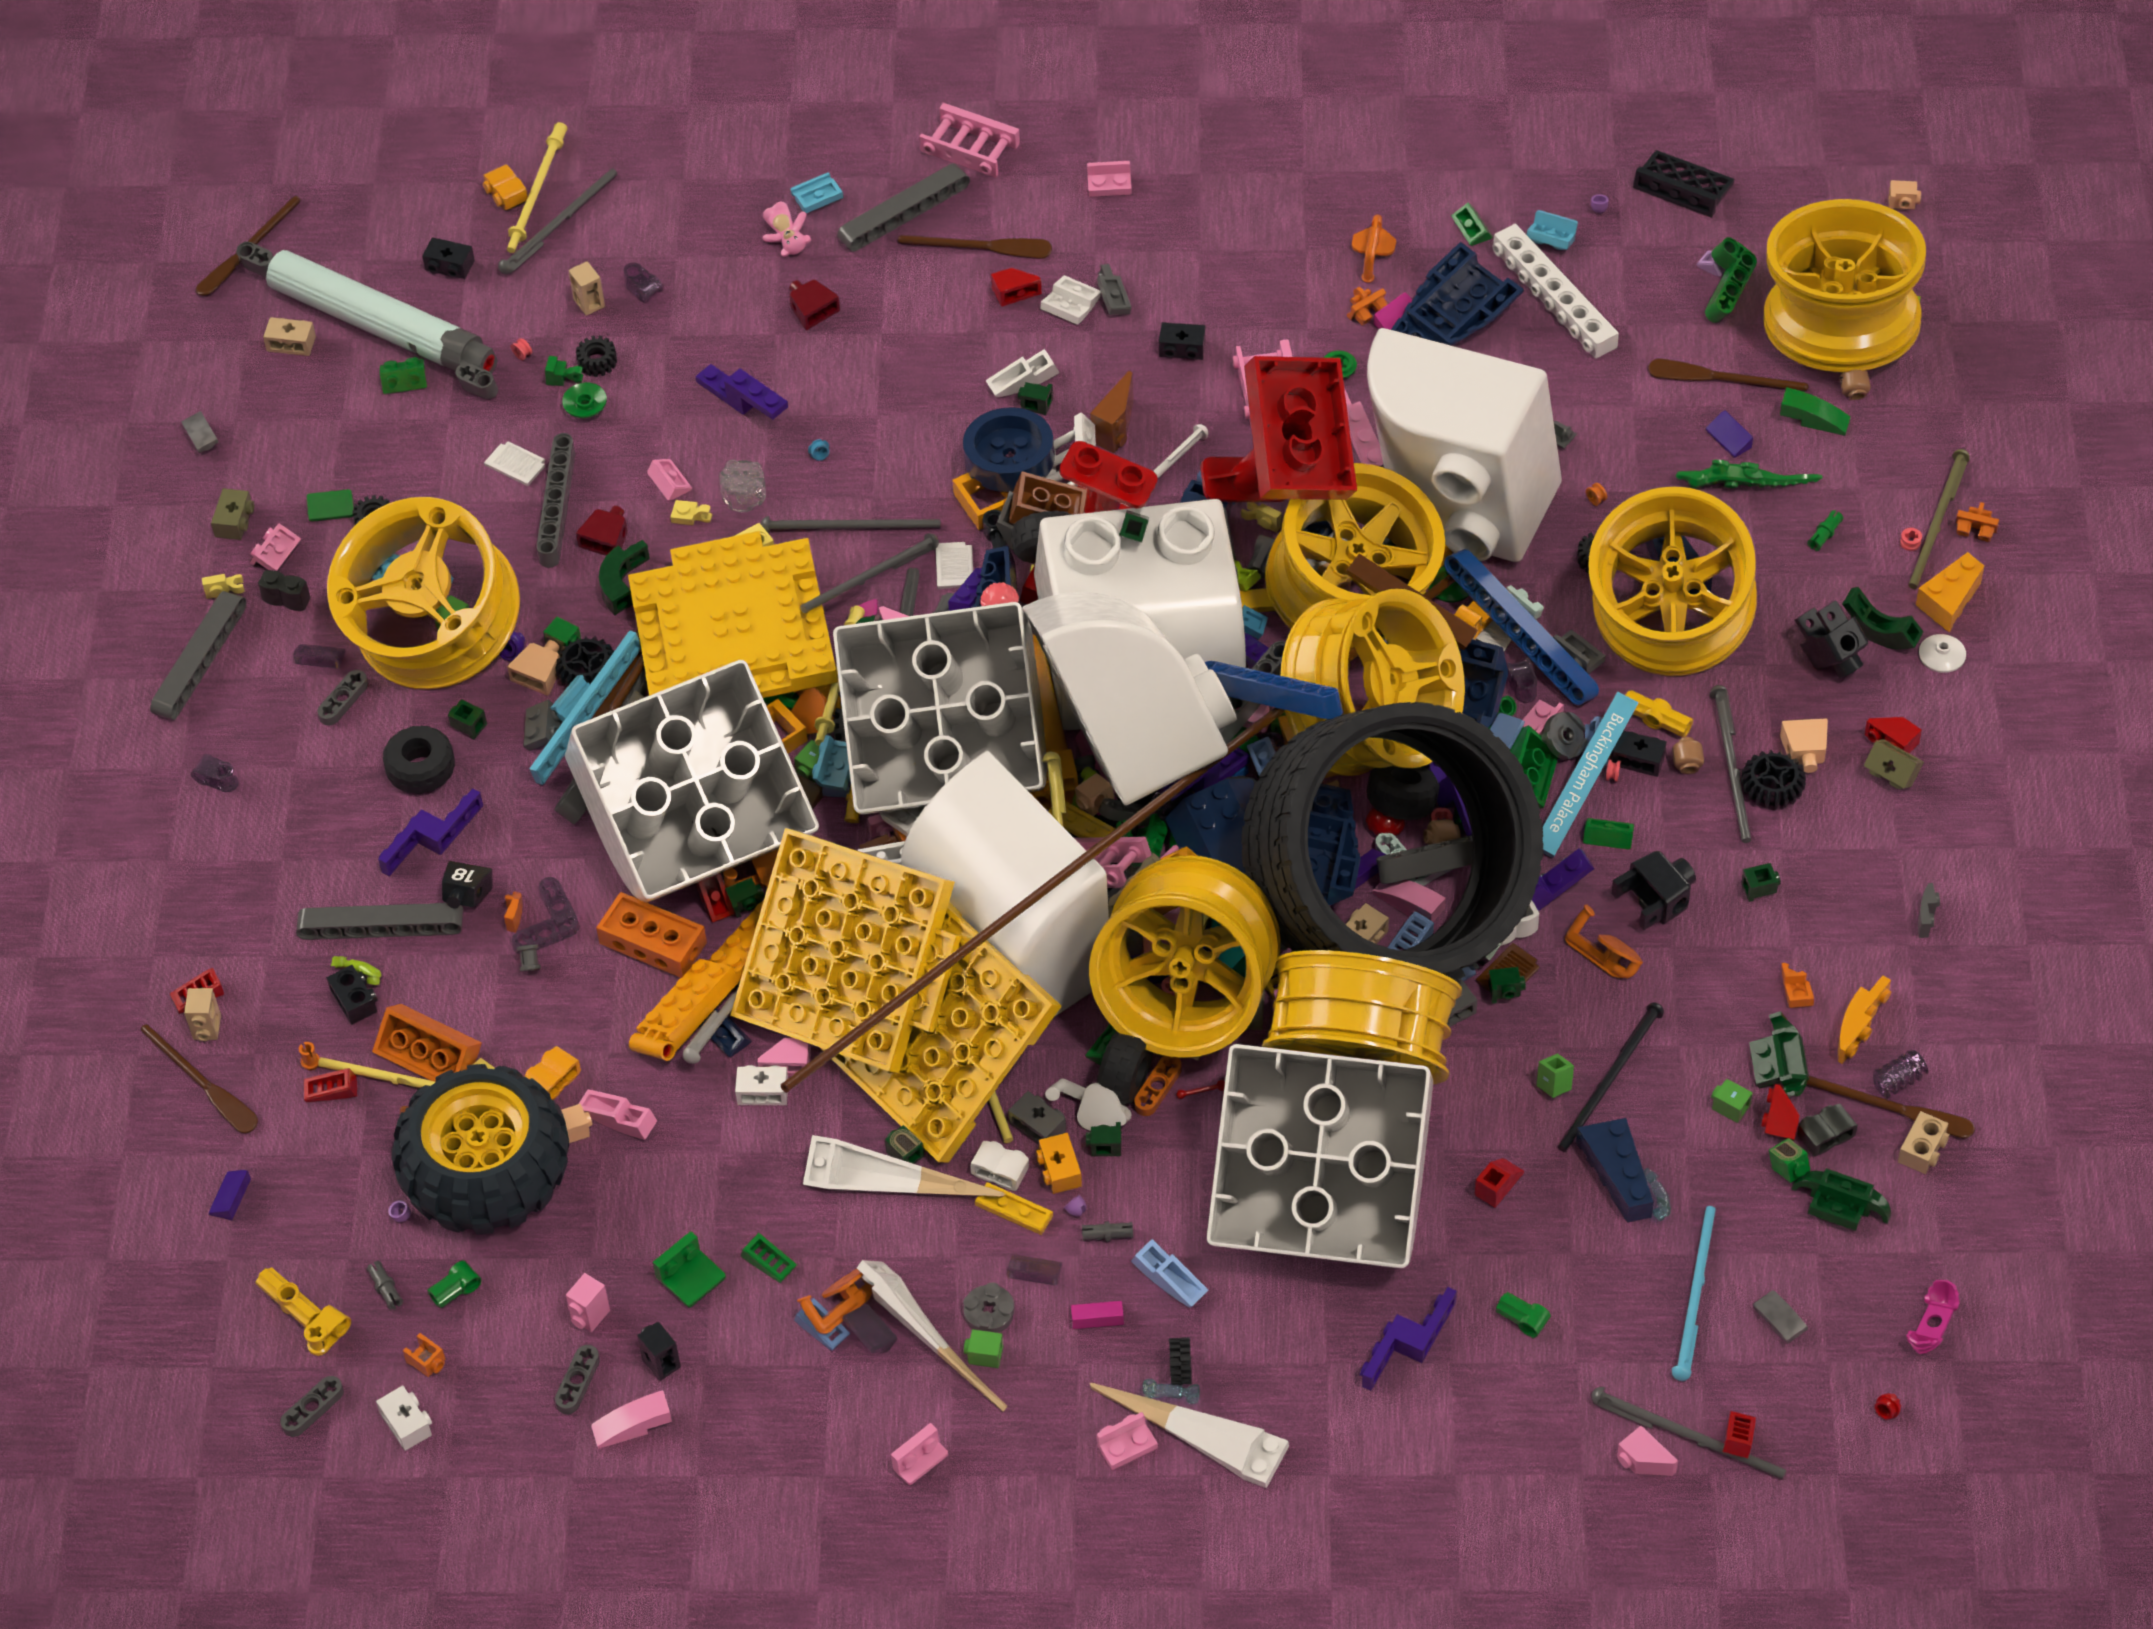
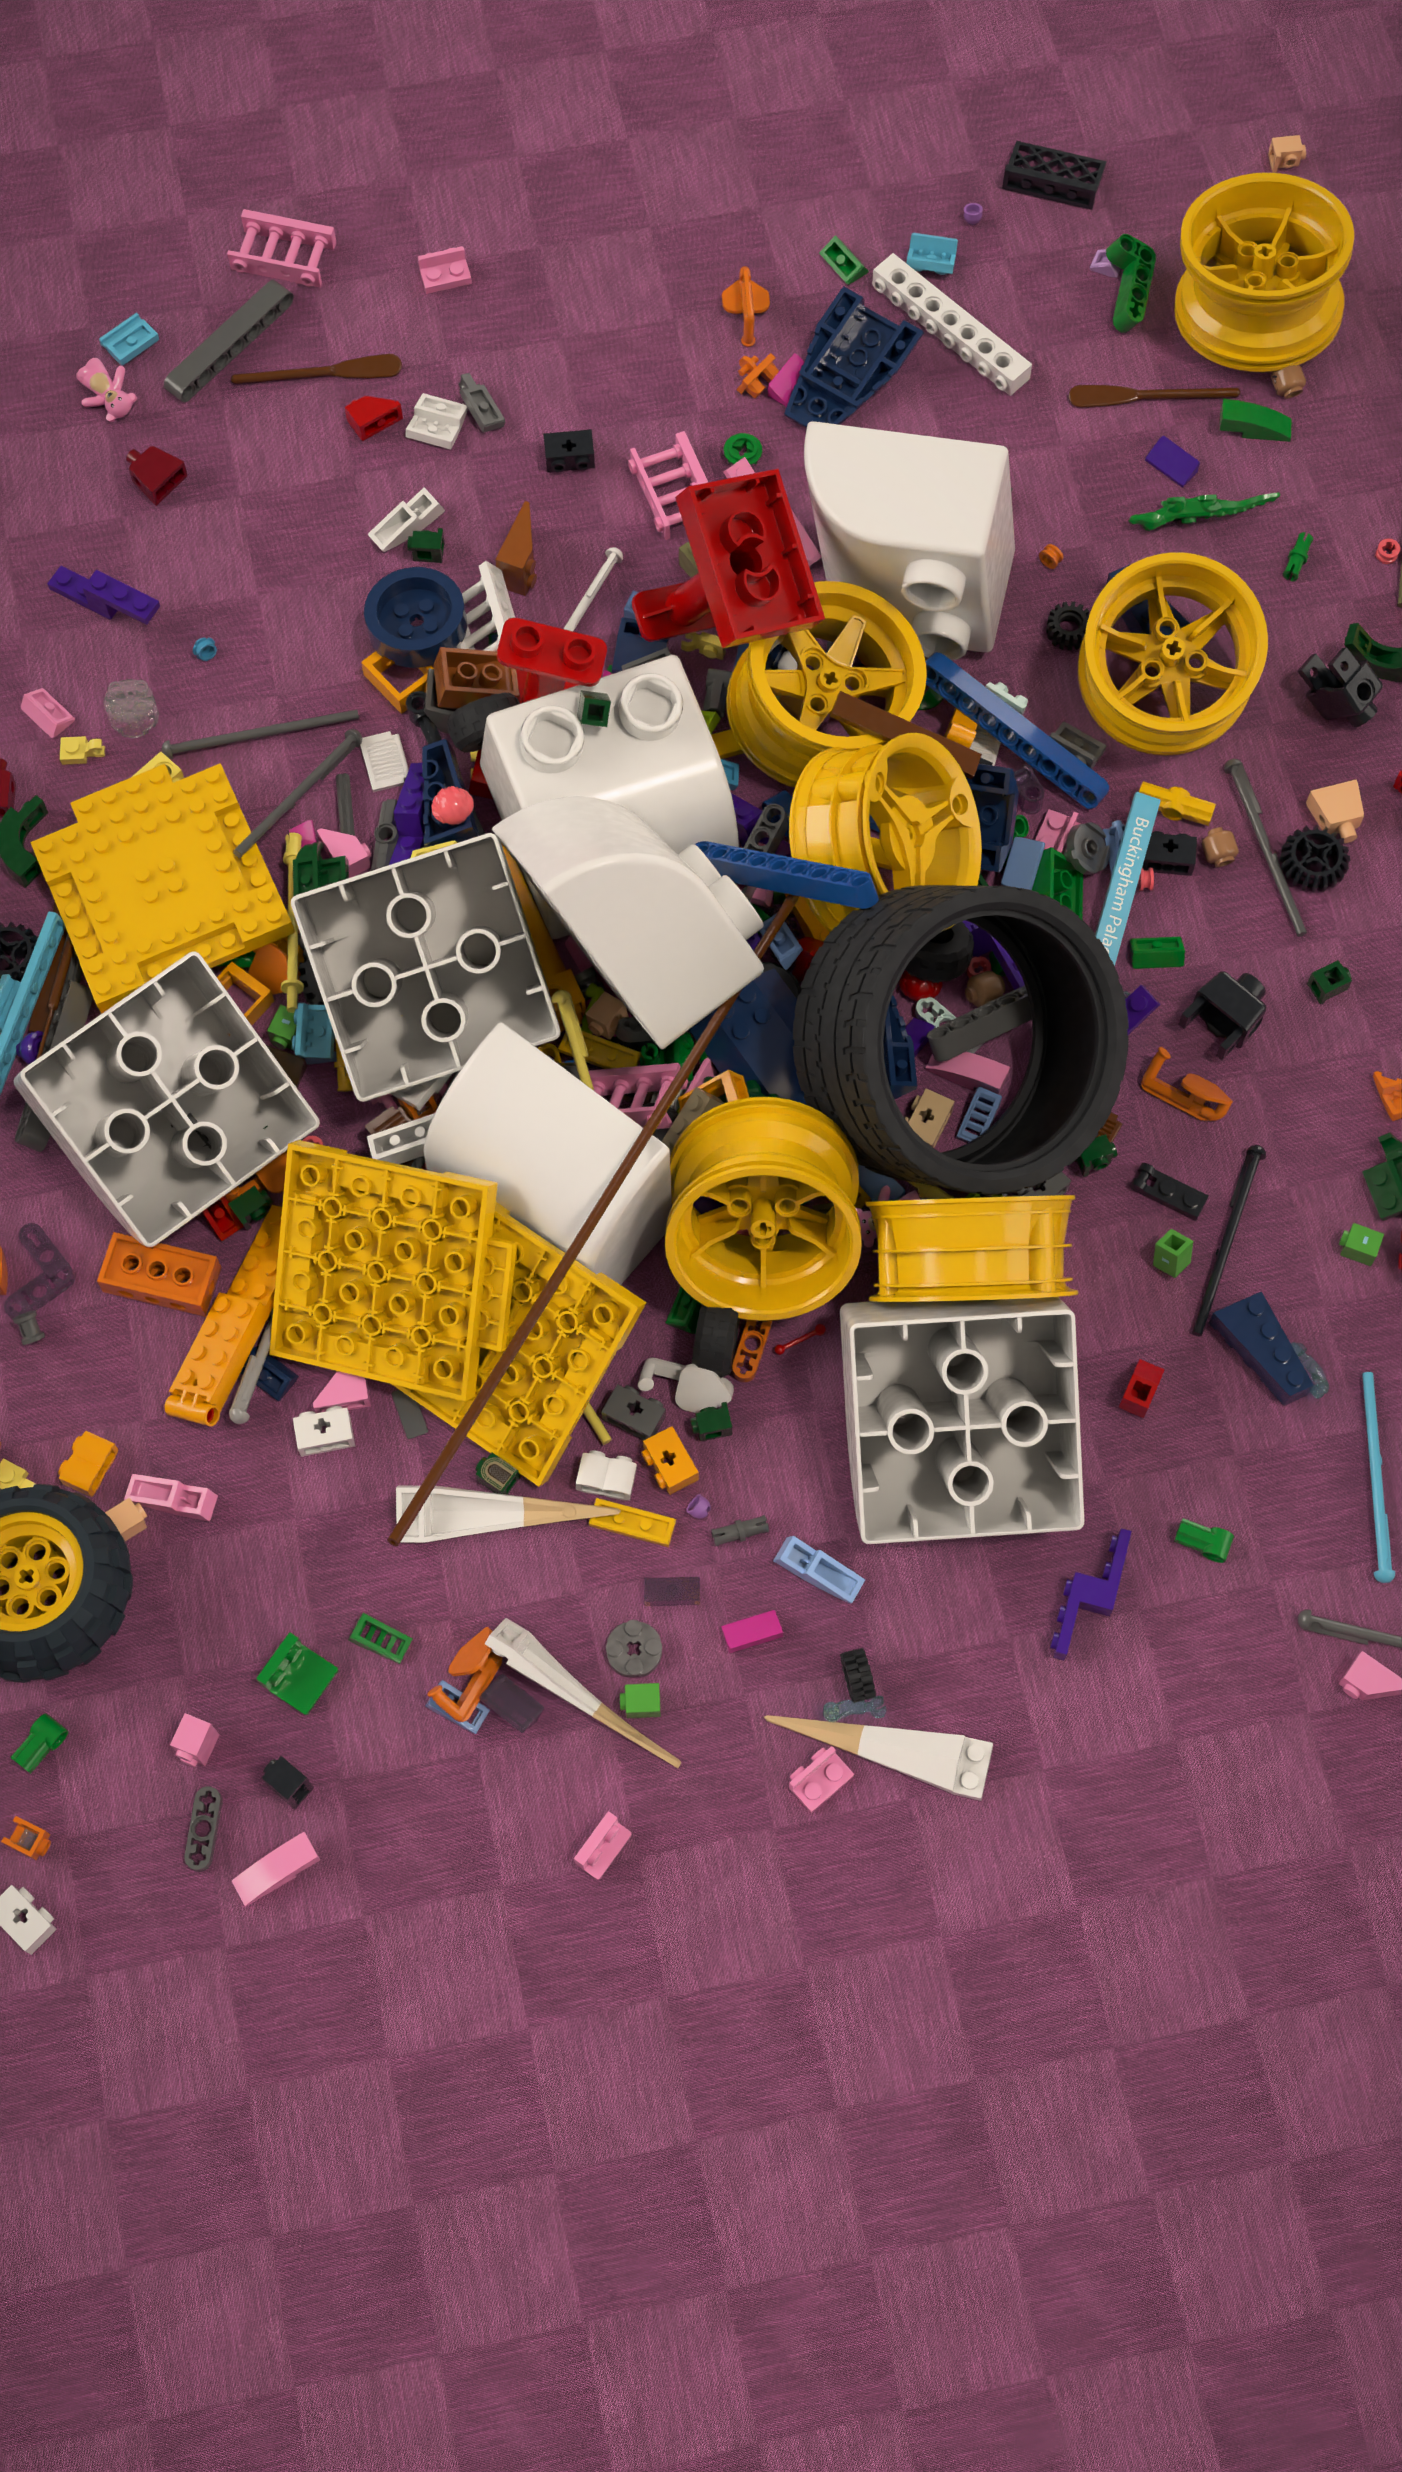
camera: 15 degrees left, 15 degrees up
none -> dark grey sticker [392,1390,428,1439]
none -> black plate [1130,1163,1209,1221]

